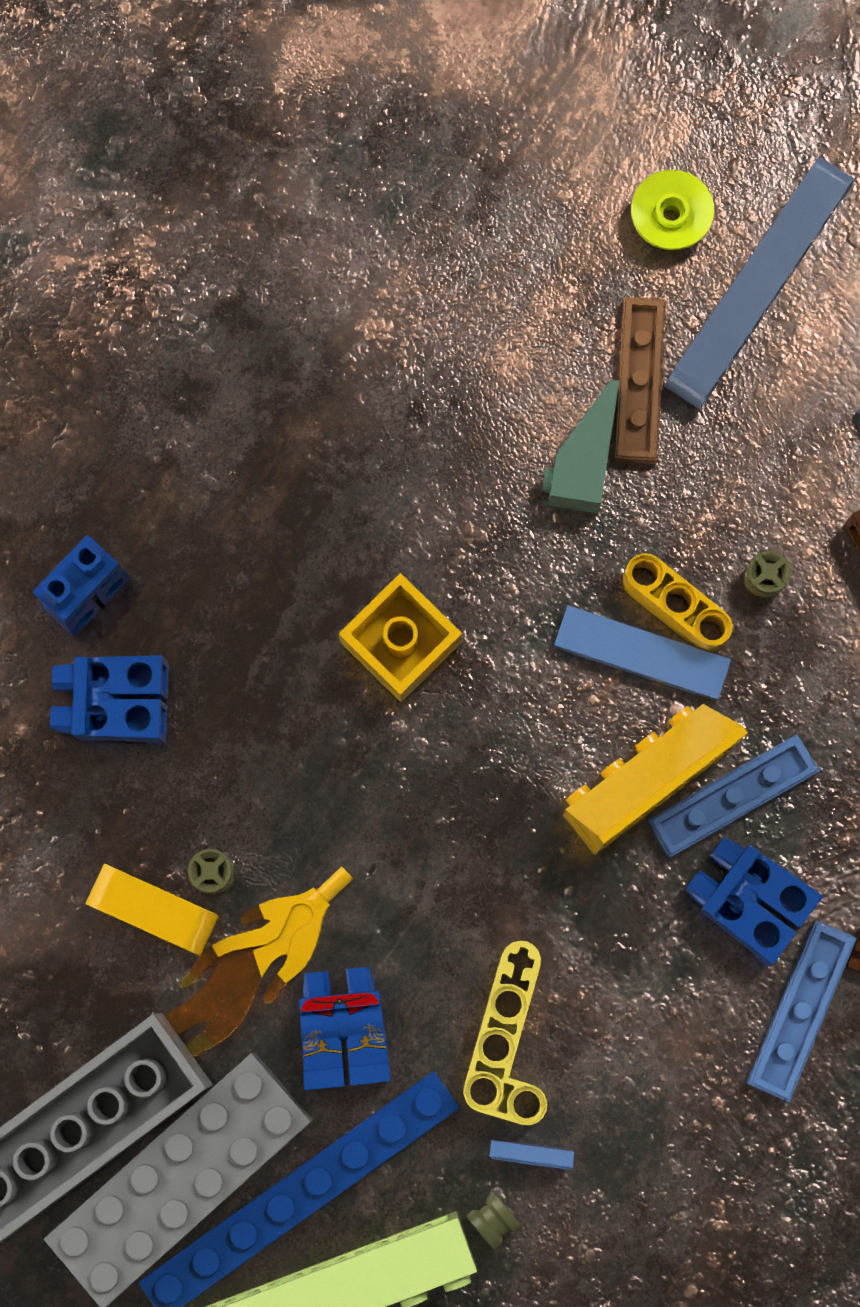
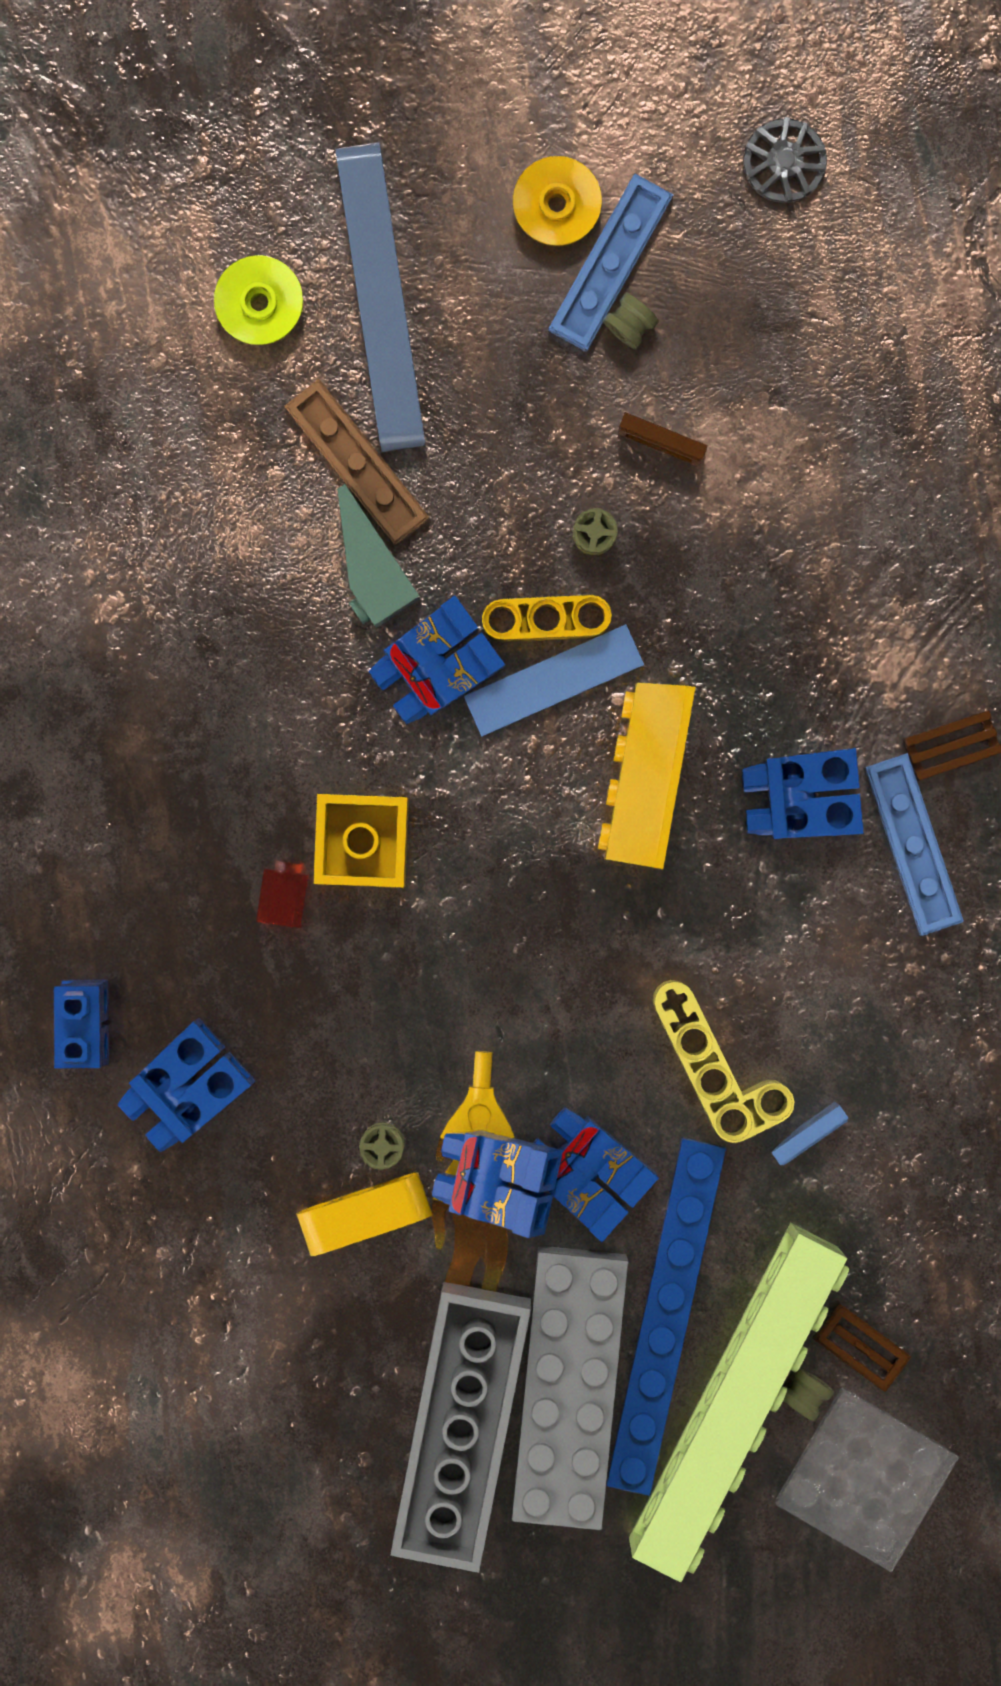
camera: 40 degrees left, 10 degrees up
olive wheel [466,1192,523,1251] -> none
medium blue tile [647,734,820,858] -> none
none -> clear red brick [256,861,311,928]
none -> blue hips [369,595,505,725]
none -> blue hips [432,1130,563,1238]

